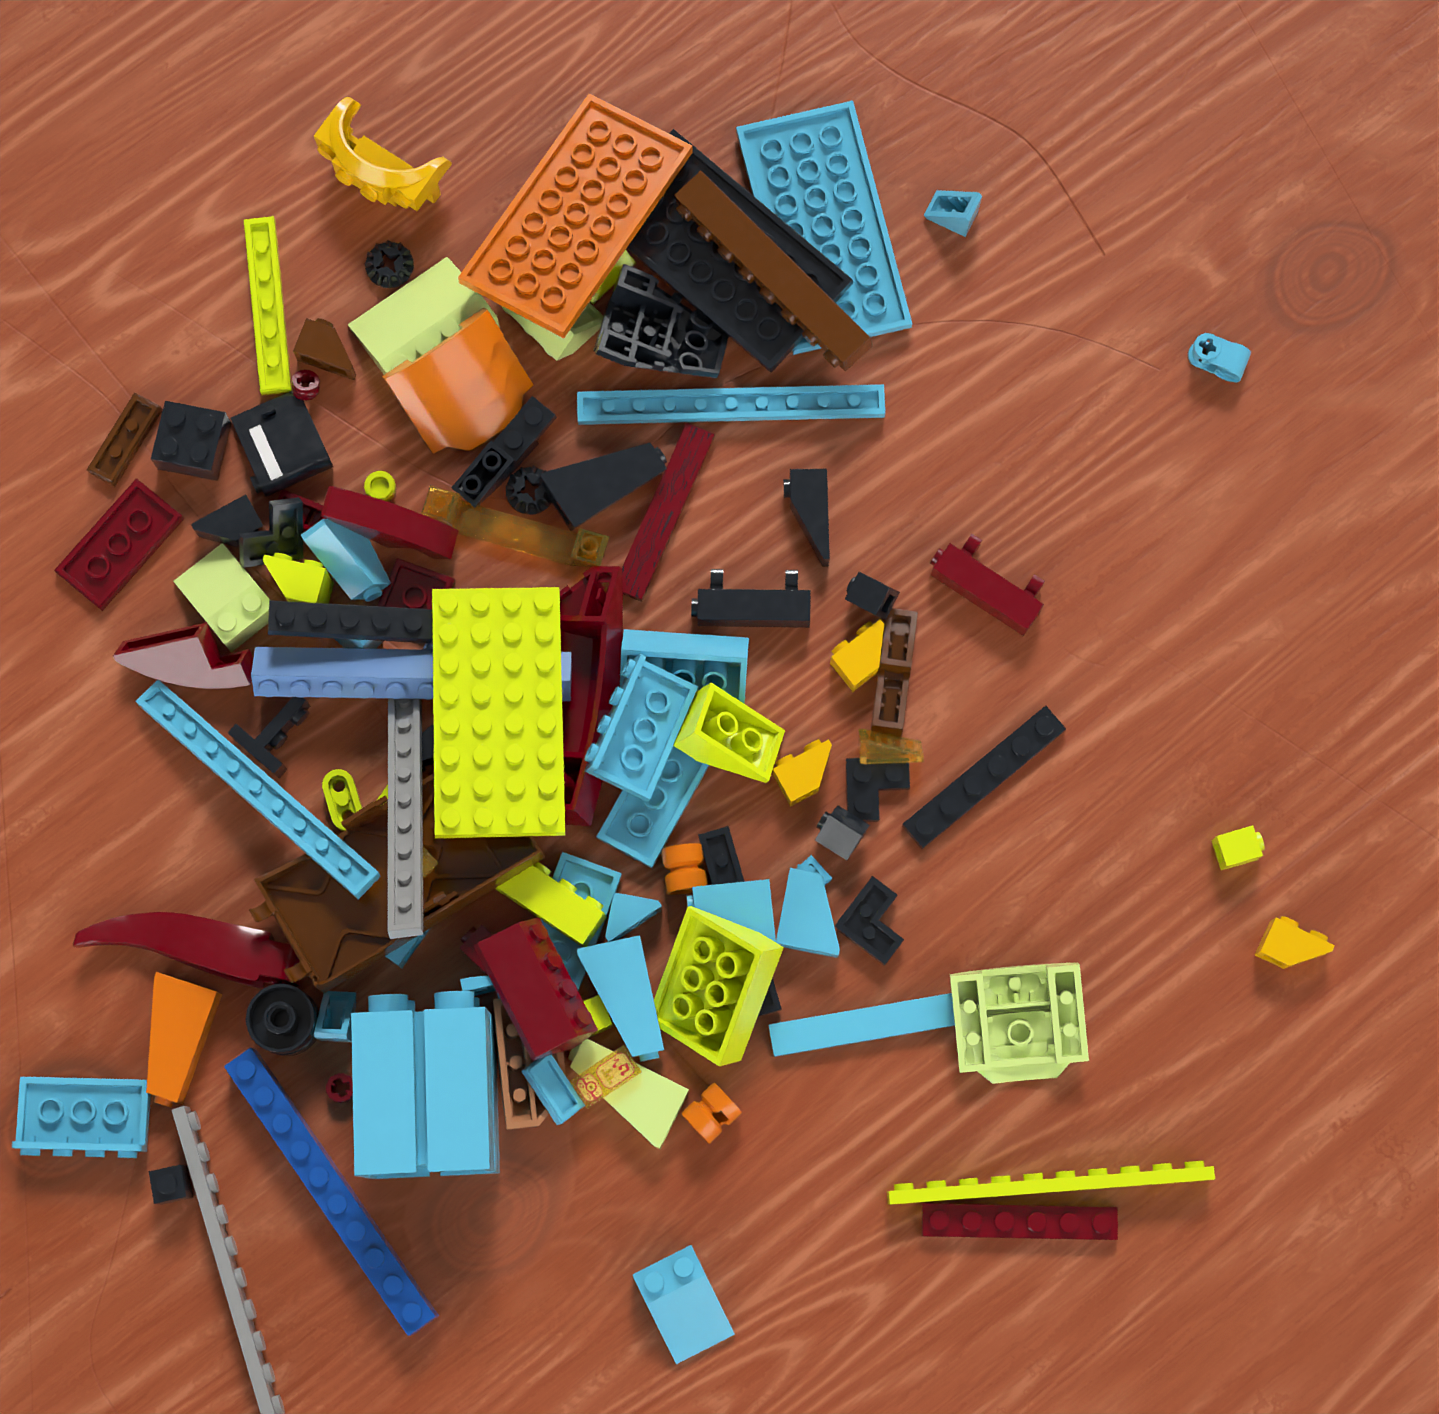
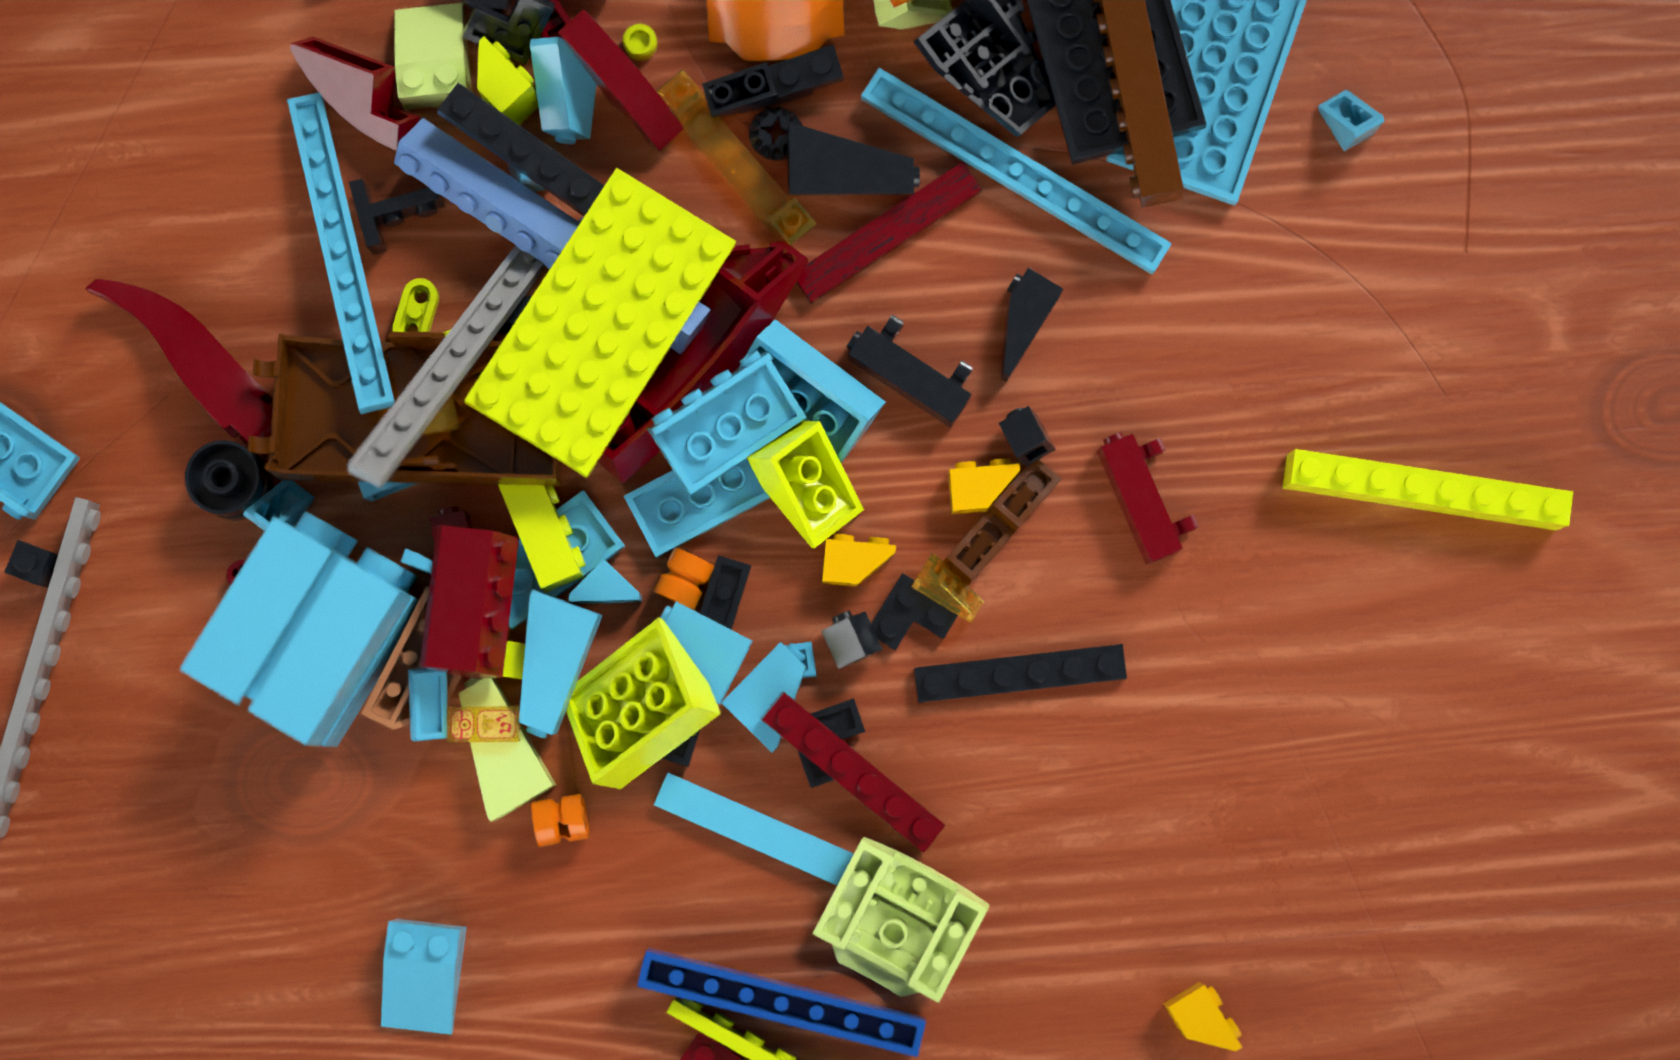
camera: 30 degrees right, 5 degrees up
orange slope [146,972,222,1108] -> none
blue brick [224,1047,439,1336] -> none
dark red tile [378,558,456,609] -> none
medium azure piece [1188,333,1251,382] -> none
neon yellow brick [1211,825,1265,871] -> none
none -> blue brick [637,948,926,1057]
none -> dark red plate [760,691,946,853]
none -> neon yellow brick [1282,449,1573,530]

